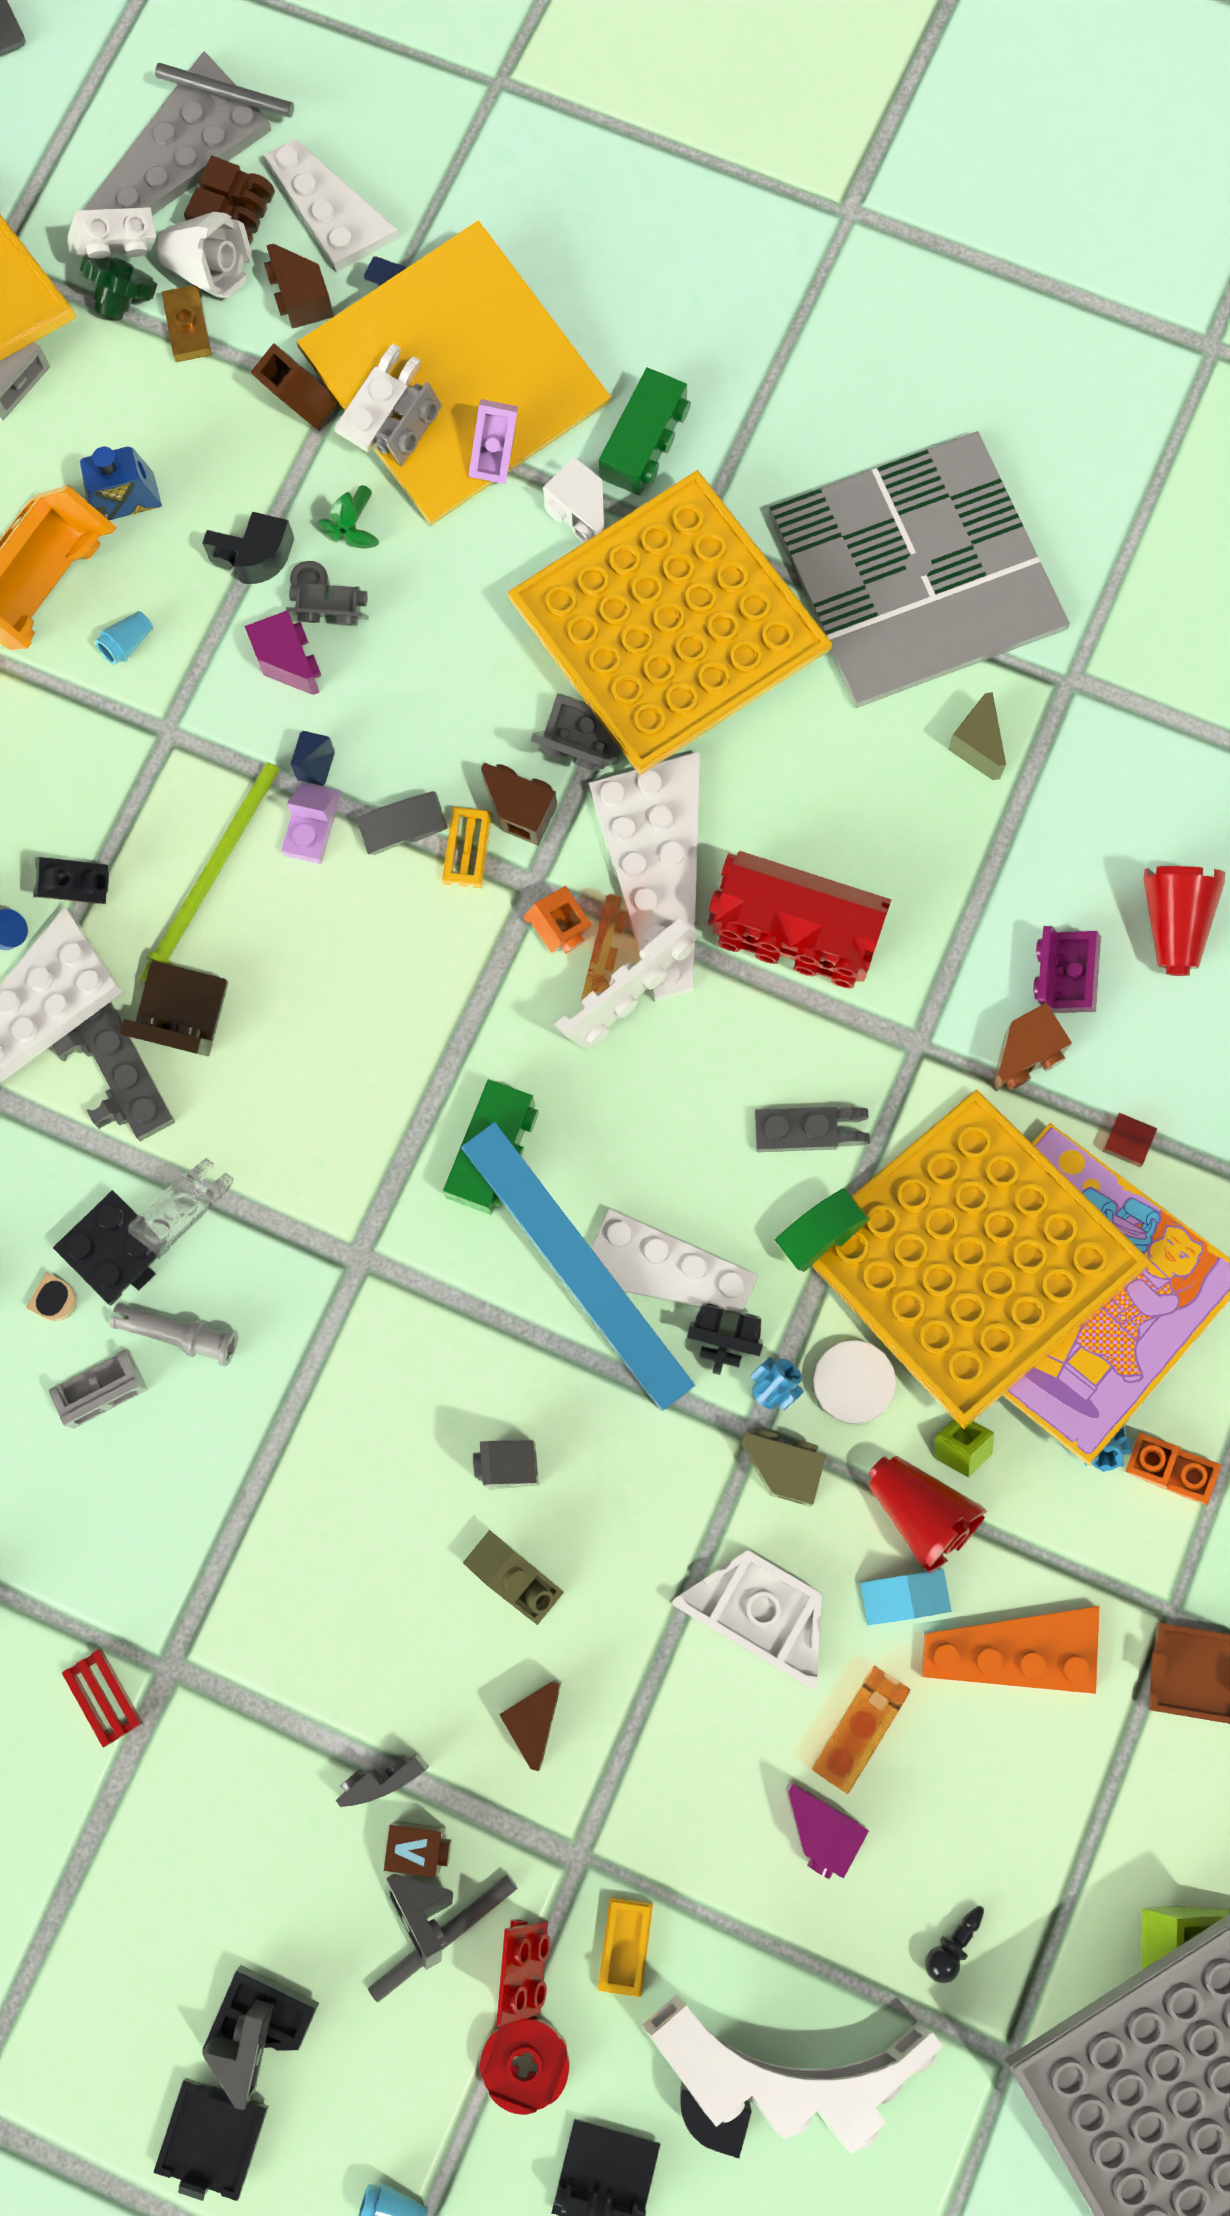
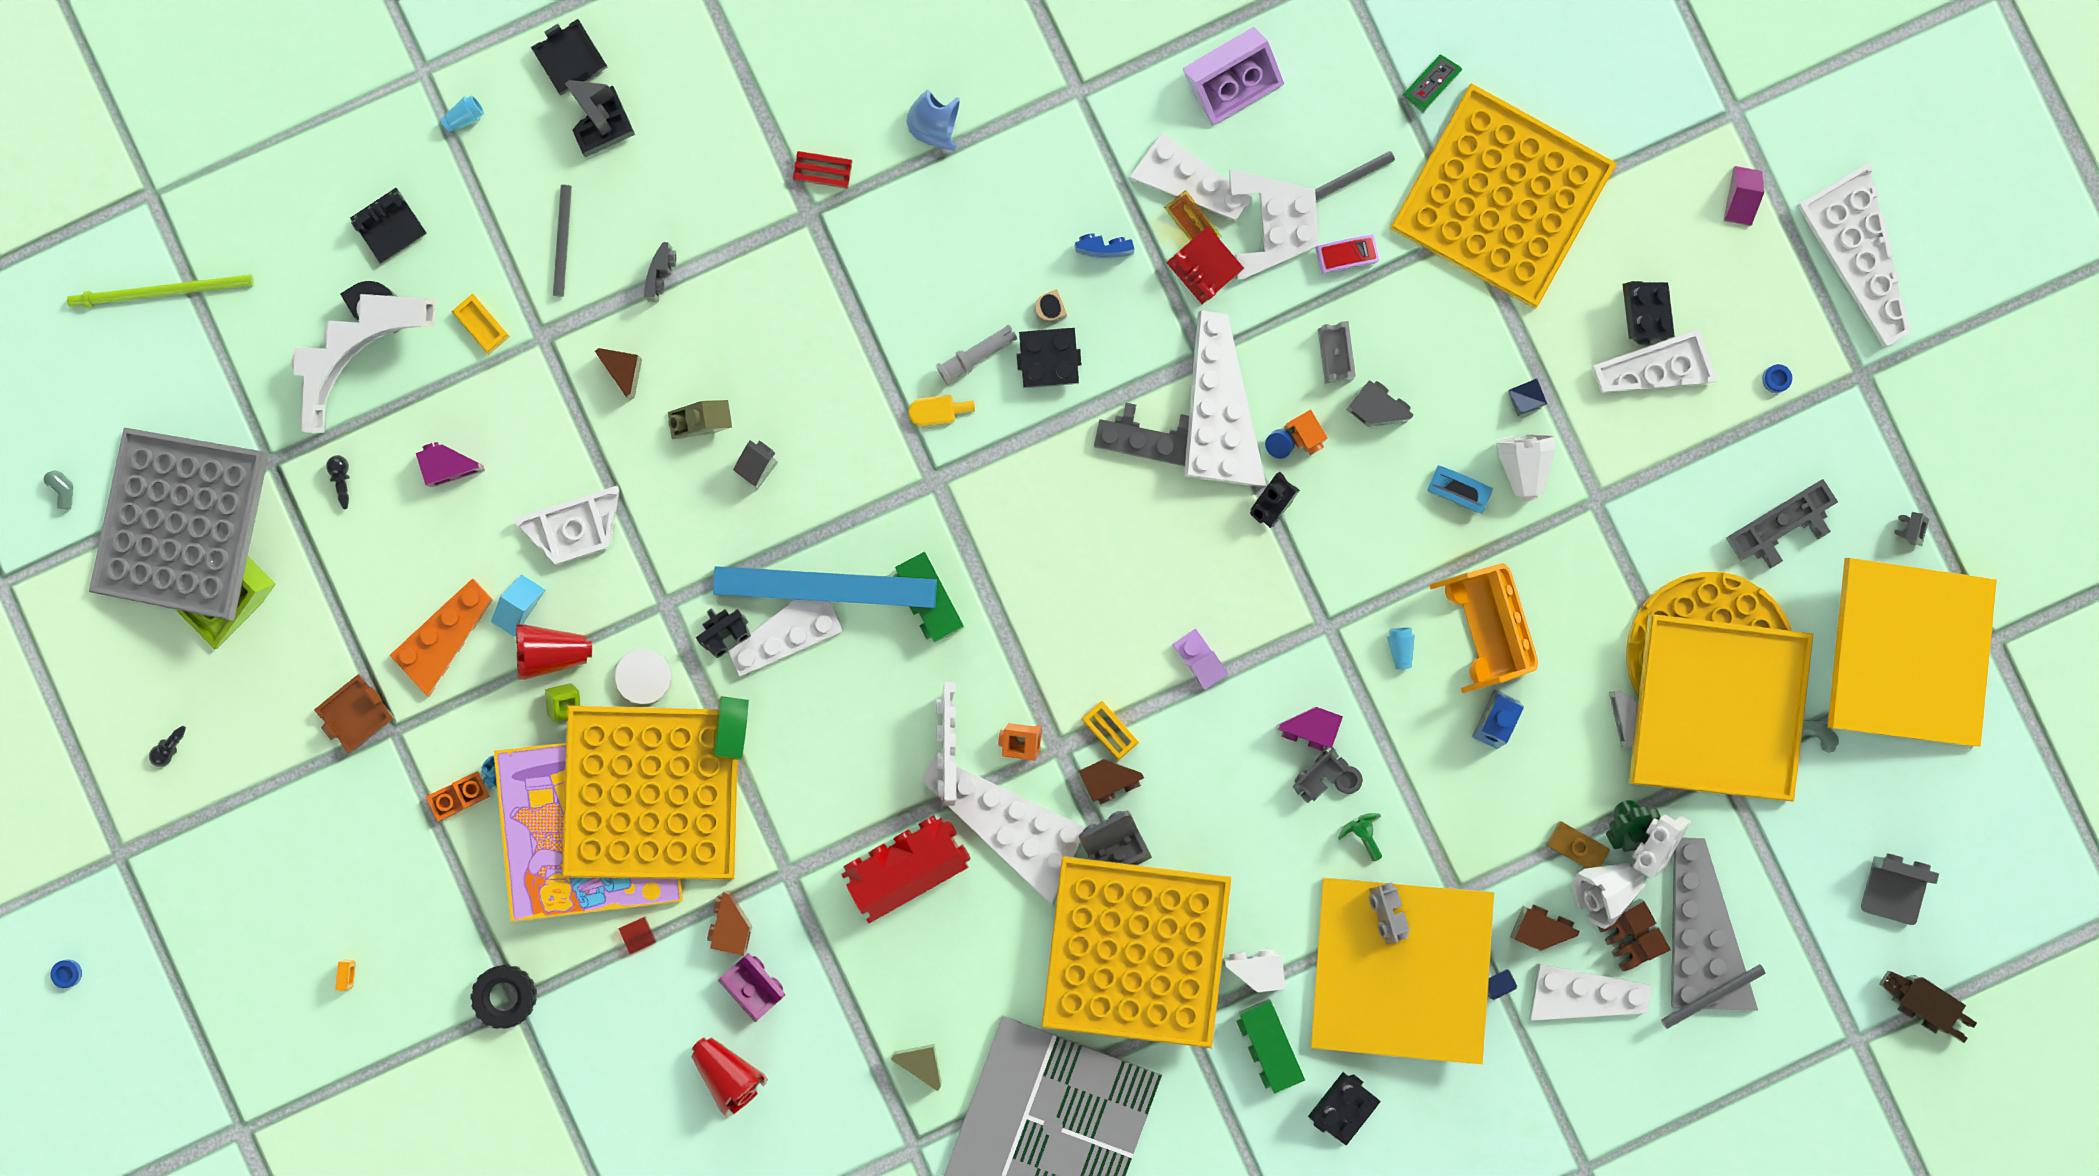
camera: 125 degrees right, 10 degrees up
light grey hinge [49,1349,148,1429] -> none
dark brown bracket [120,961,228,1057] -> none
clear hinge [128,1158,234,1257] -> none
lime bar [138,762,280,985] -> none
black brick [202,511,295,584] -> none
reddish brown slope [250,343,340,431] -> none
dark blue slope [290,730,335,786] -> none
white hinge [335,344,421,452] -> none
dark grey slope [356,791,448,855] -> none
reddish brown brick [383,1821,452,1877] -> none
dark grey slope [386,1874,453,1970] -> none
lavender slope [469,399,518,484] -> none
red plate [480,2017,570,2115] -> none
red hinge [496,1919,550,2026] -> none
clear orange hinge [580,894,627,1001] -> none
olive slope [740,1428,826,1507] -> none
dark azure gear [750,1357,804,1411] -> none
dark grey hinge [755,1107,870,1153] -> none
clear orange plate [810,1665,911,1794] -> none
none -> yellow piece [908,395,975,427]
none -> black piece [1308,1072,1381,1146]

